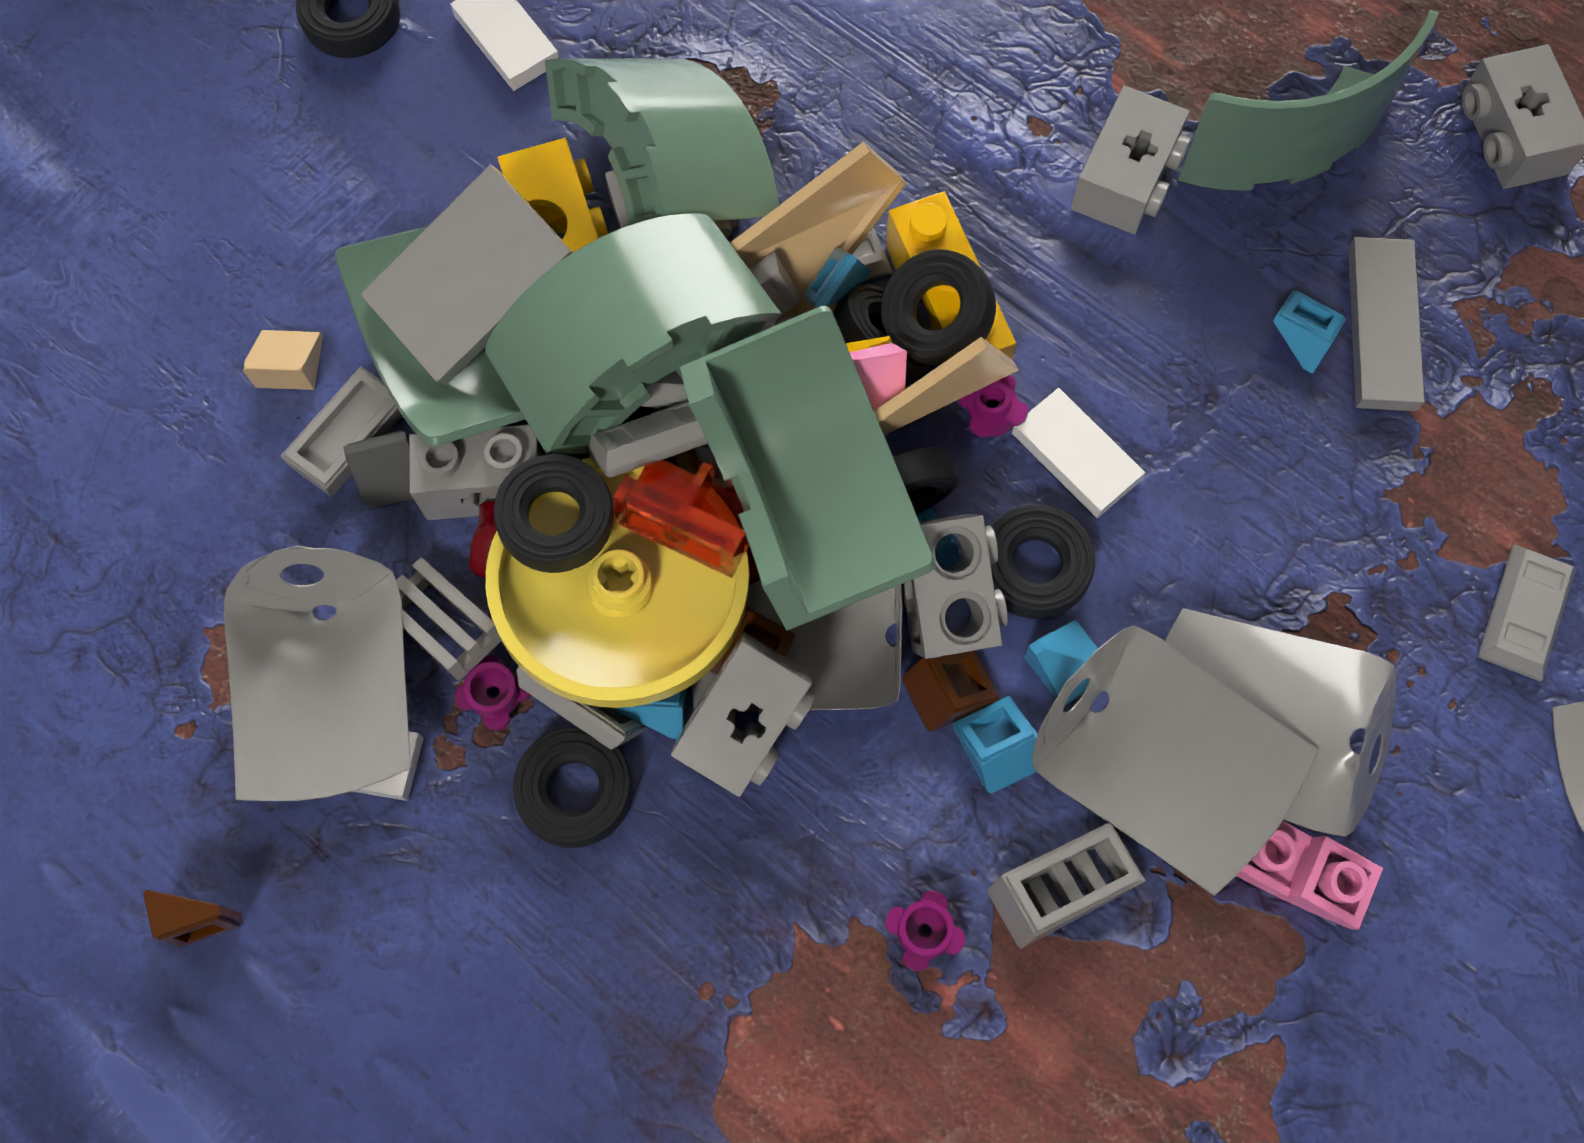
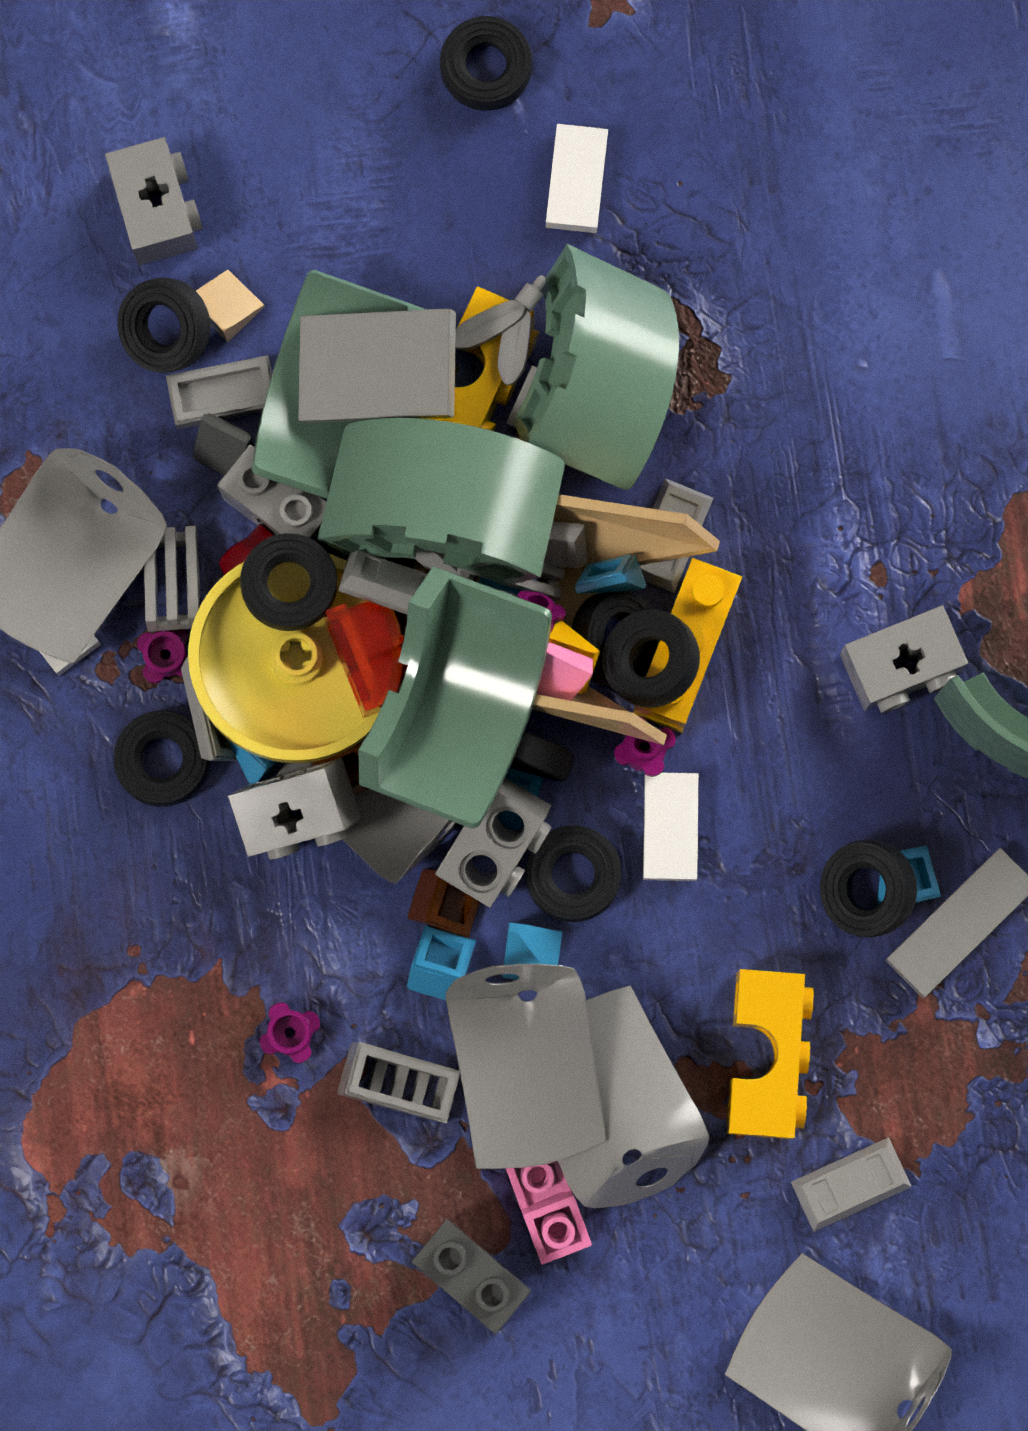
camera: 40 degrees right, 10 degrees up
none -> light grey brick [105,137,203,266]
none -> black tyre [117,277,211,373]
none -> dark grey brick [411,1219,531,1335]
none -> light grey piece [455,275,546,386]
none -> yellow arch [726,969,814,1139]
none -> black tyre [820,840,917,937]

